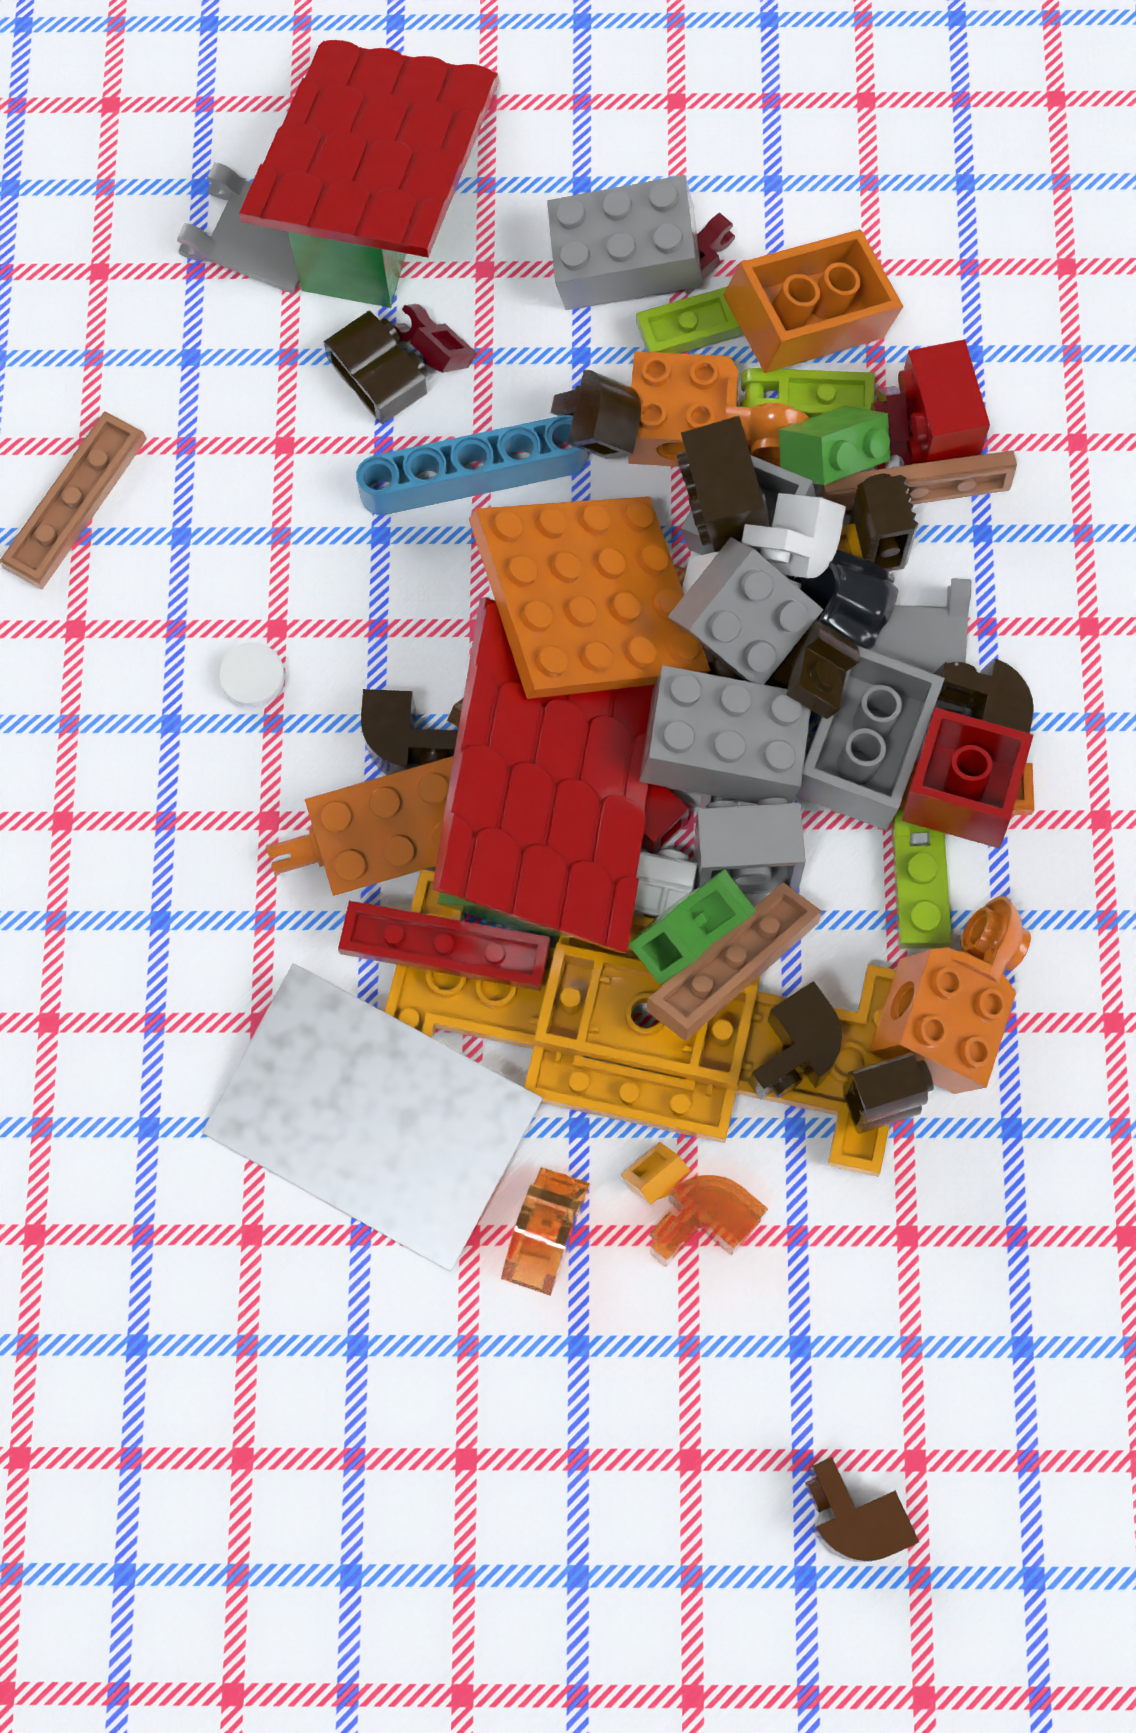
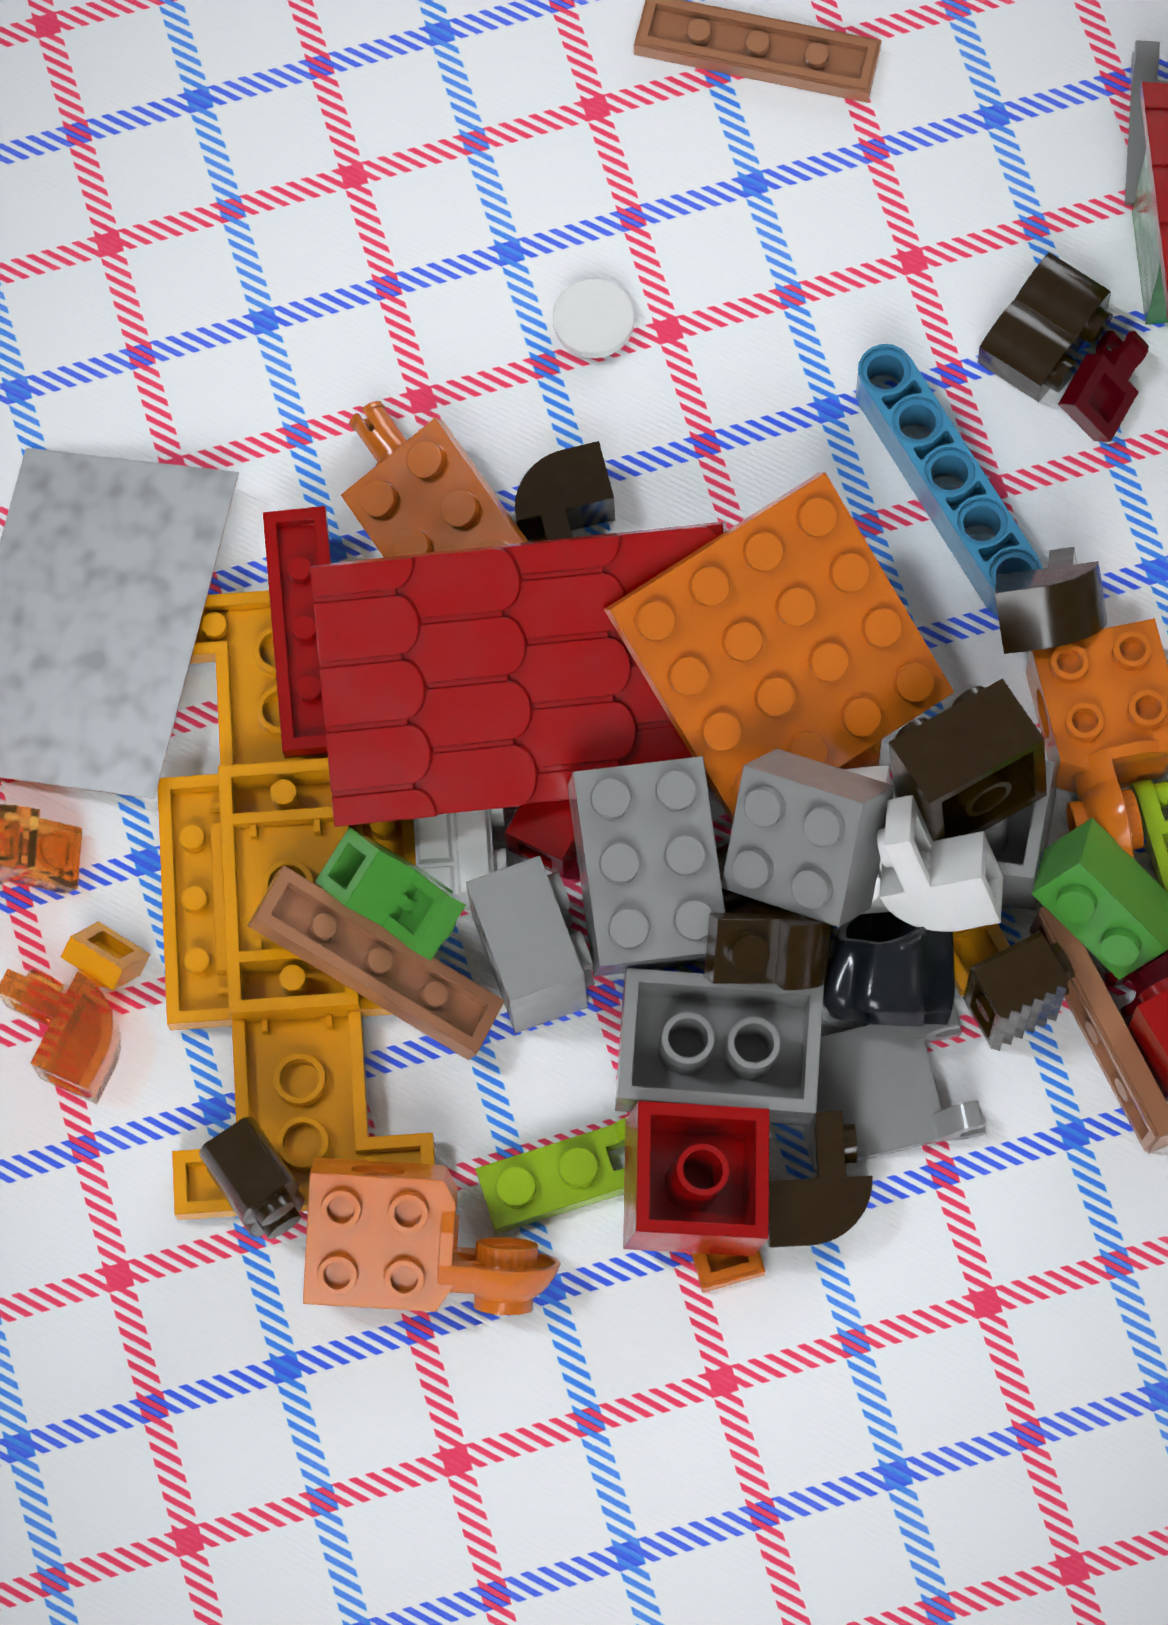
camera: 75 degrees right, 0 degrees up
dark brown brick [749,981,842,1100] -> none

